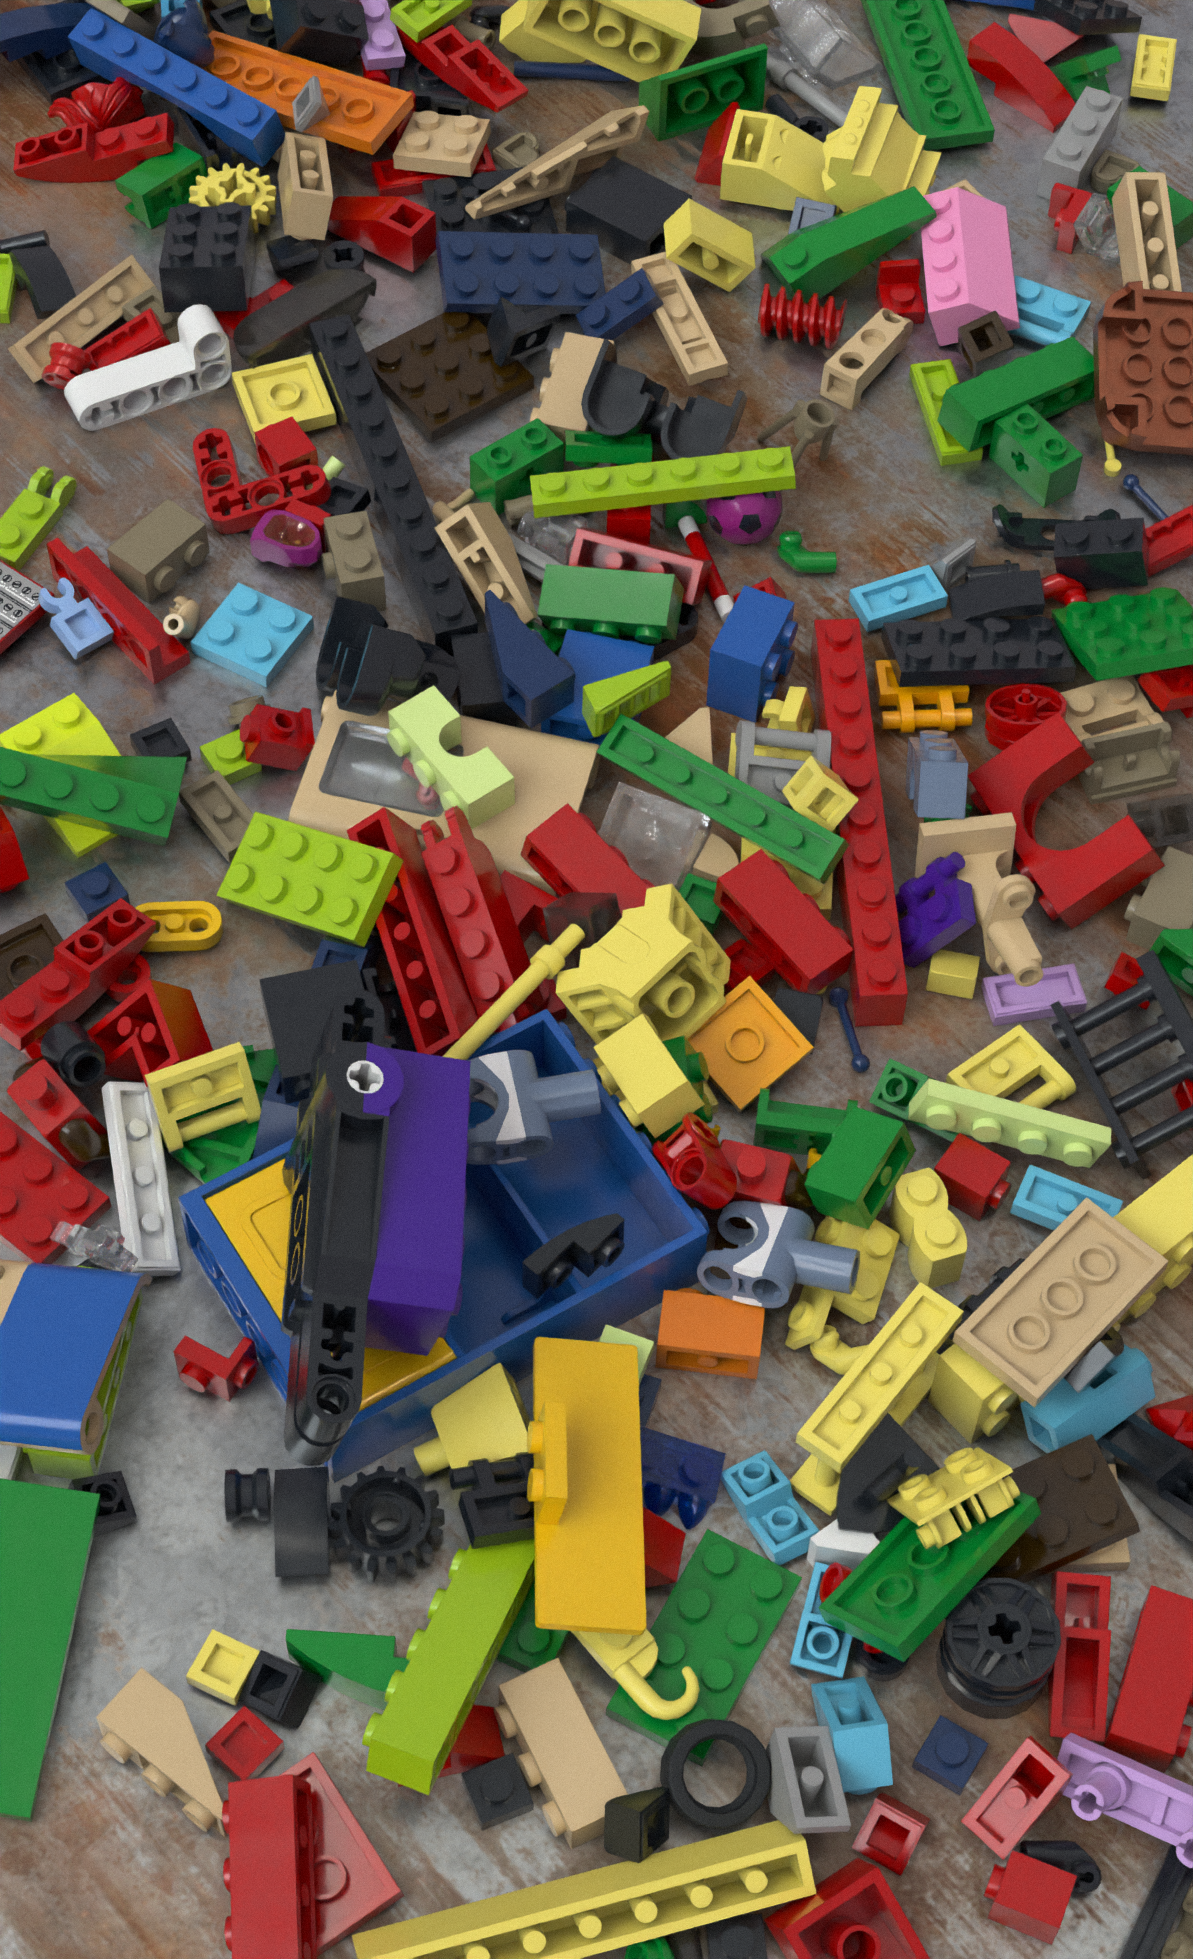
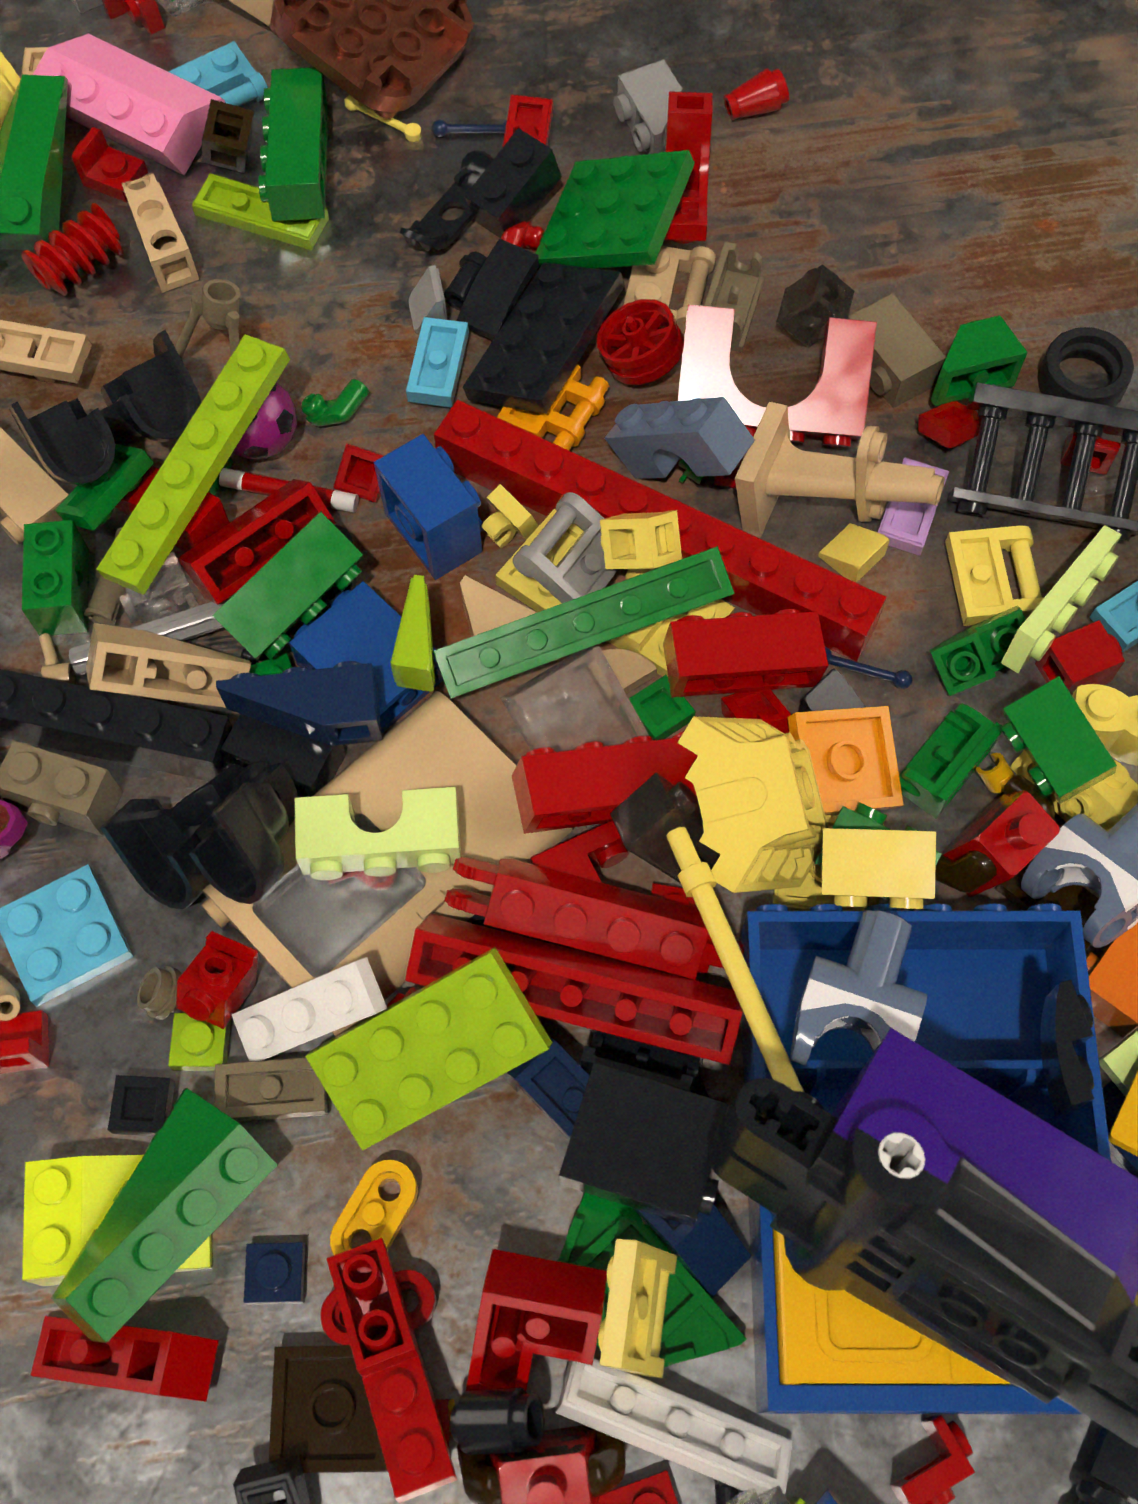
camera: 55 degrees left, 10 degrees up
red piece [652,1112,737,1210] -> none
dark purple plate [895,852,976,968] -> none
green brick [989,403,1083,508] -> none
none -> white plate [231,957,387,1062]

